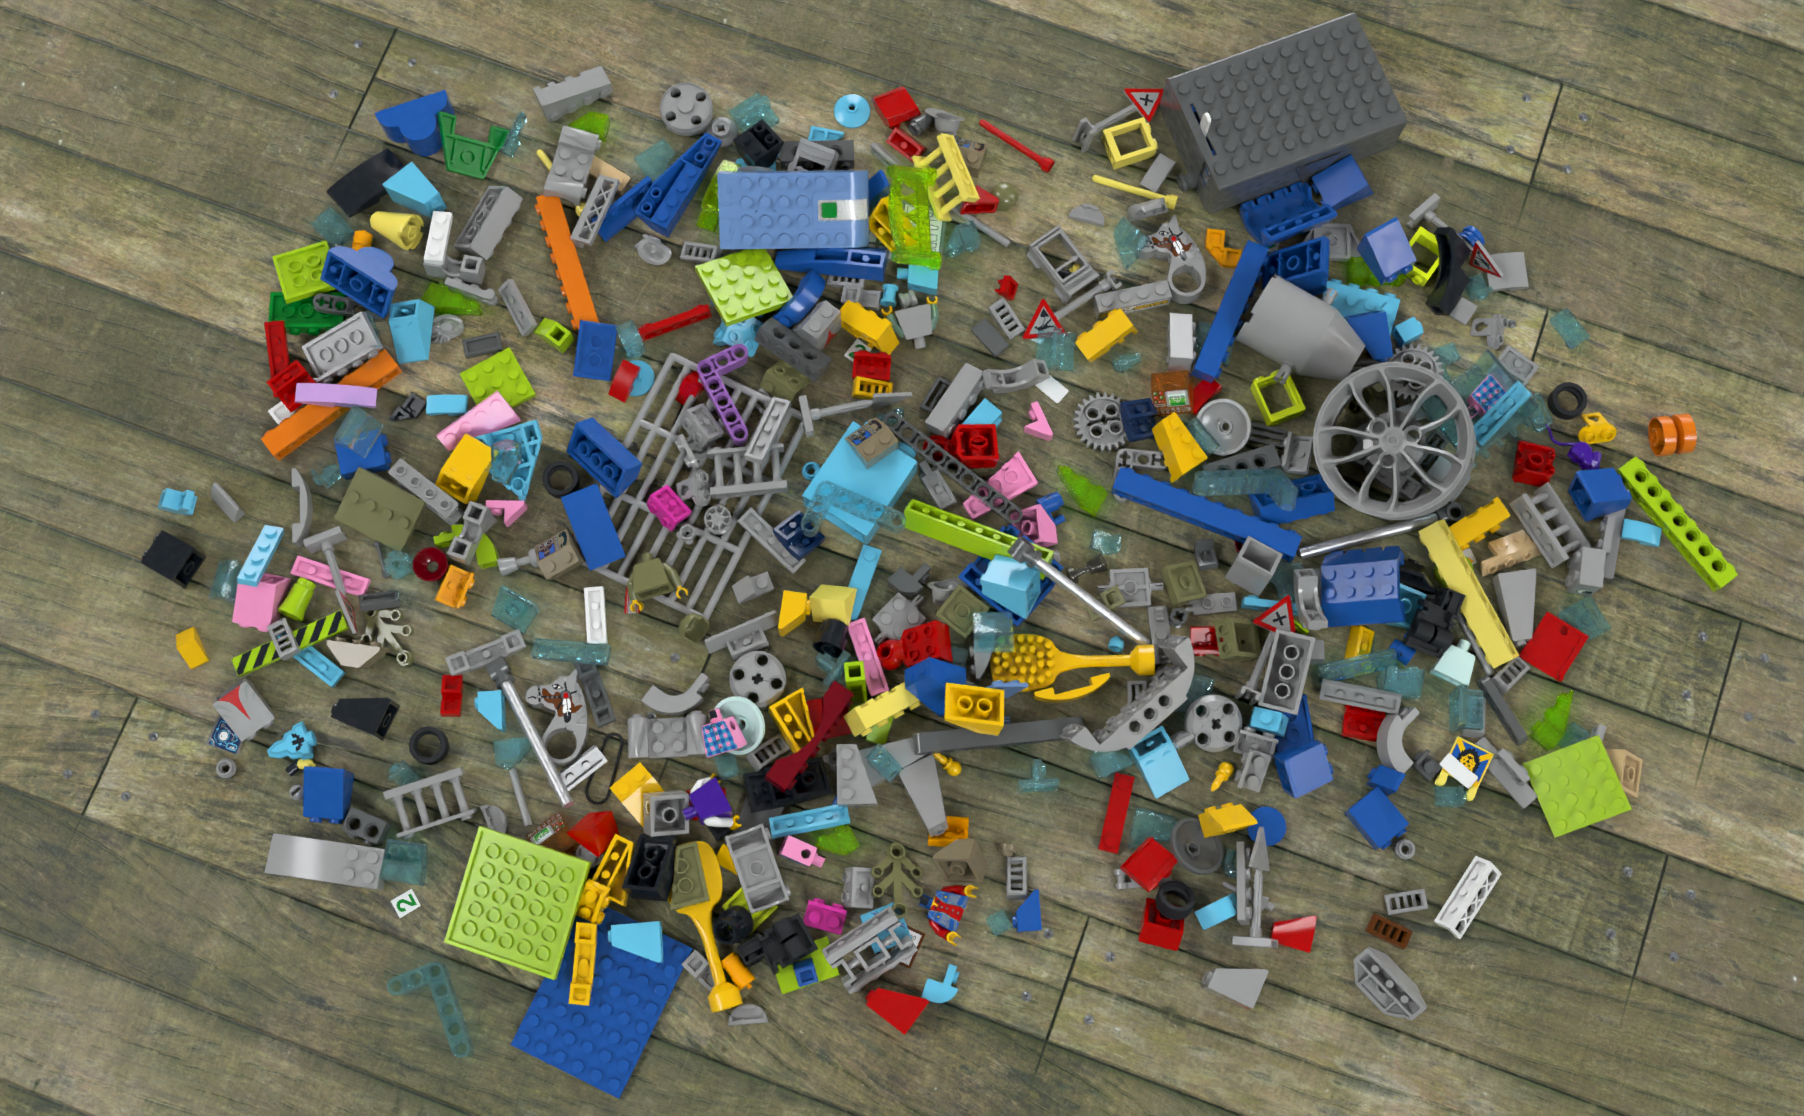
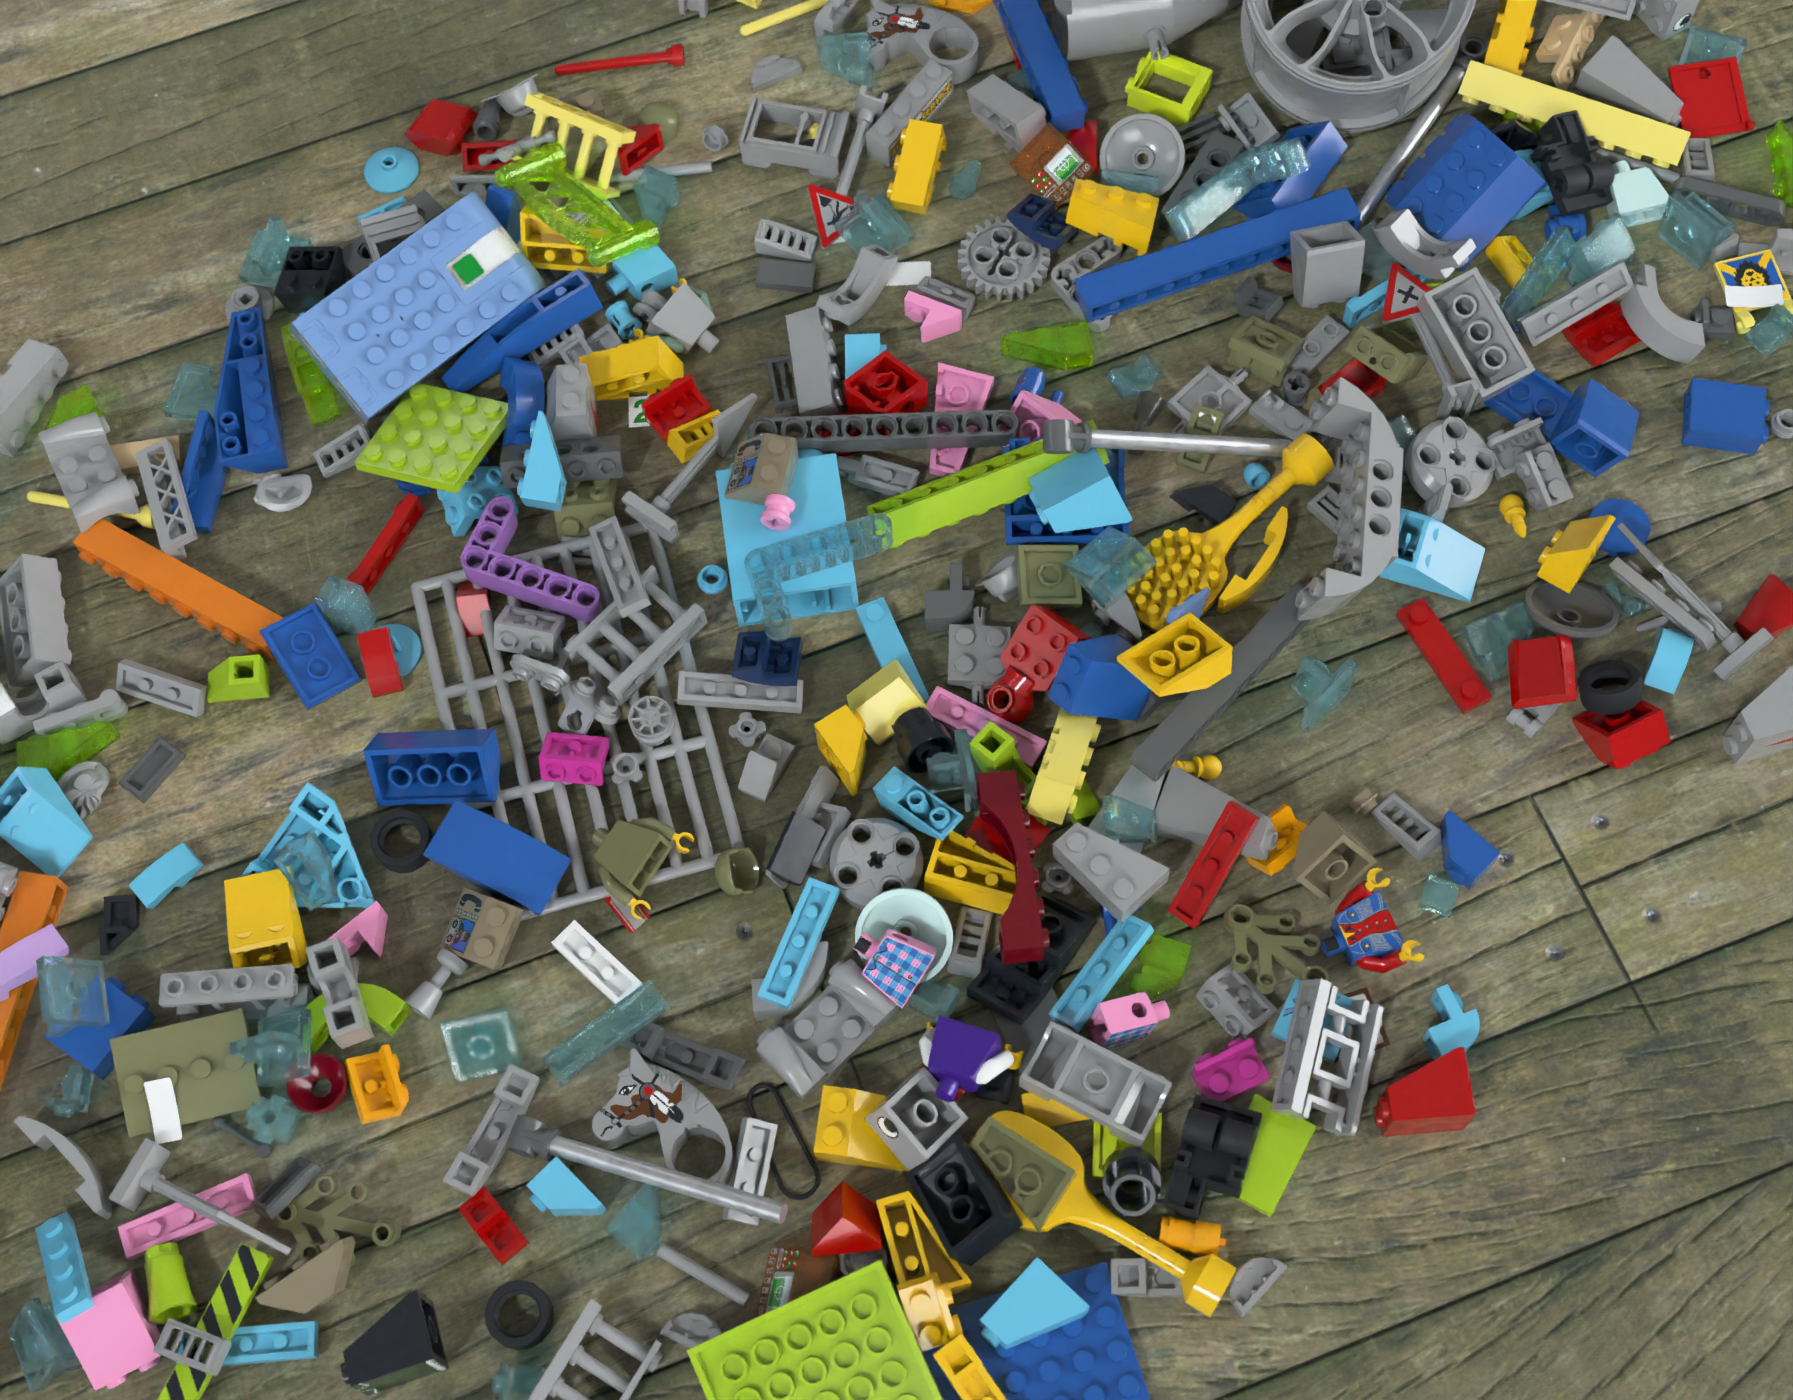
camera: 35 degrees left, 10 degrees down
bright pink wing [437,390,521,451] -> none
lime plate [460,347,536,409] -> none
light grey piece [660,83,713,136] -> none
blue slope [793,958,819,987] -> none
red tile [995,275,1019,301] -> none
clear light blue slope [1089,751,1136,780] -> none
medium azure torso [1248,707,1289,737] -> none
blue slope [1366,765,1405,796] -> none
none -> white sticker [144,1077,182,1144]
none -> clear light blue bracket [230,1008,311,1087]
none -> light grey piece [478,130,557,166]
none -> medium azure slope [517,411,567,512]
none -> light grey plate [702,125,729,152]
none -> light grey plate [728,712,766,747]
none -> medium azure plate [757,877,840,1010]
none -> bright pink wheel [760,494,796,531]
none -> slope [766,811,825,886]
none -> medium azure slope [873,766,964,841]
none -> light grey slope [914,276,977,325]
none -> red plate [1167,800,1260,929]
none -> black slope [1169,485,1237,526]

